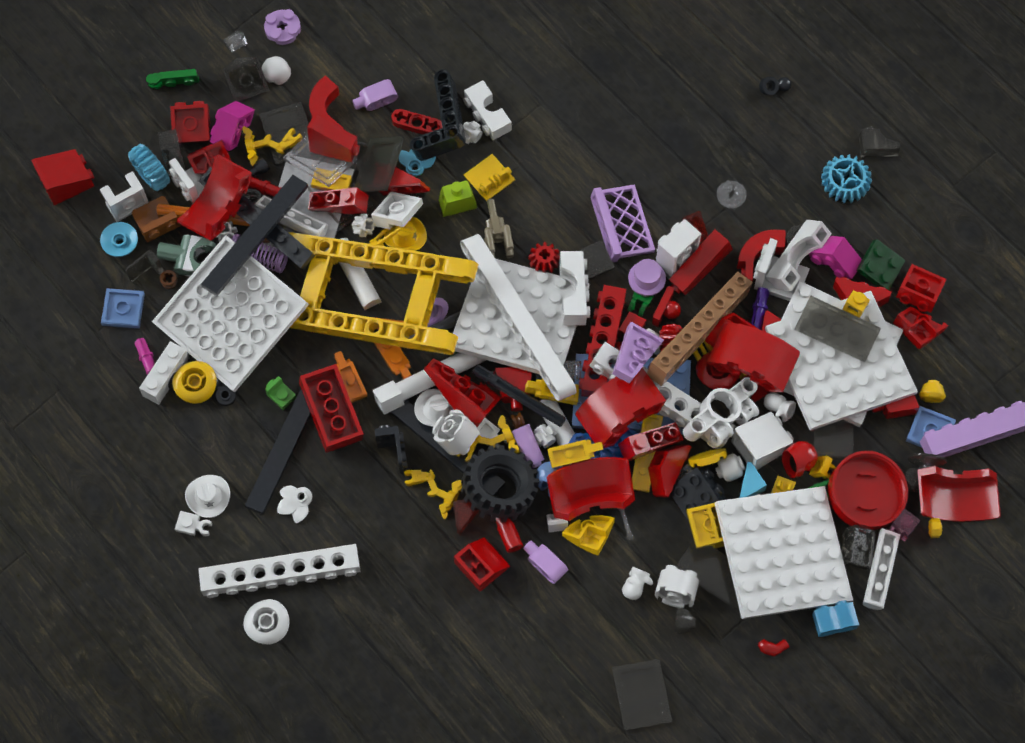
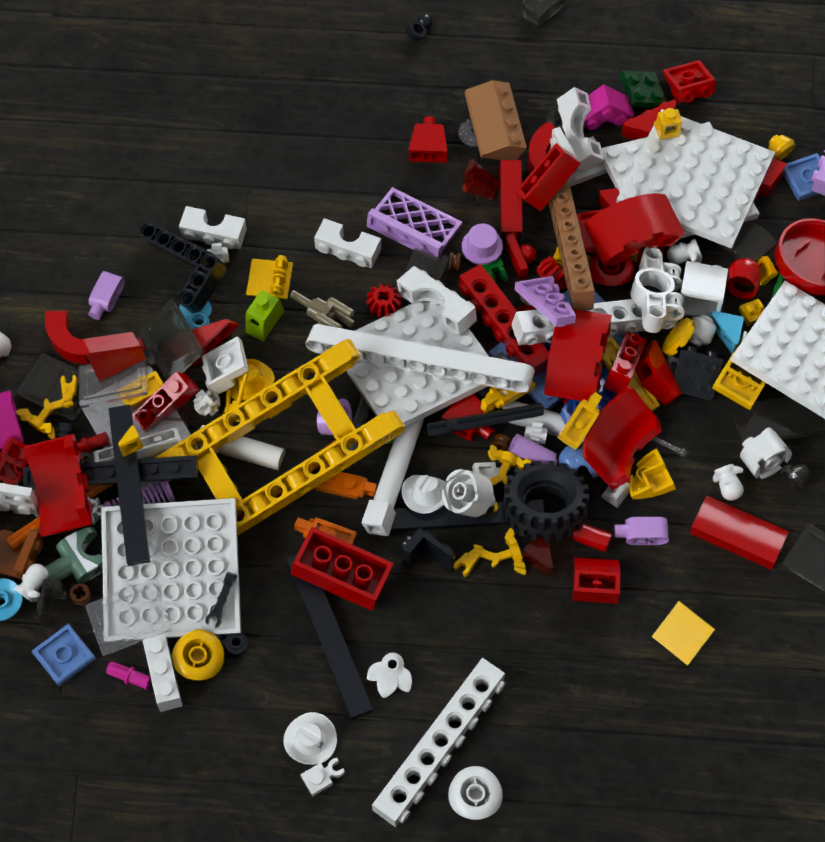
camera: 45 degrees left, 5 degrees down
bright green bracket [265,376,297,410] -> none
red beam [391,109,443,134] -> none
red wedge [424,358,501,427] -> none
red panel [618,311,646,338] -> none
white brick [656,219,701,279] -> none
dark purple pin [751,287,769,330] -> none
clear smoke tile [794,296,881,362] -> none
medium azure gear [821,154,872,204] -> none
red slope [893,307,948,349] -> none
none -> white animal [14,564,48,602]
none -> clear piece [85,579,172,656]
none -> yellow slope [118,425,143,457]
none -> black piece [205,571,237,628]
none -> white arch [314,218,381,269]
none -> red torso [409,116,447,163]
none -> reddish brown bush [448,252,461,272]
none -> medium nougat slope [464,80,527,160]
none -> red brick [517,143,581,211]
none -> yellow piece [652,601,715,665]
none -> red slope [690,496,789,570]

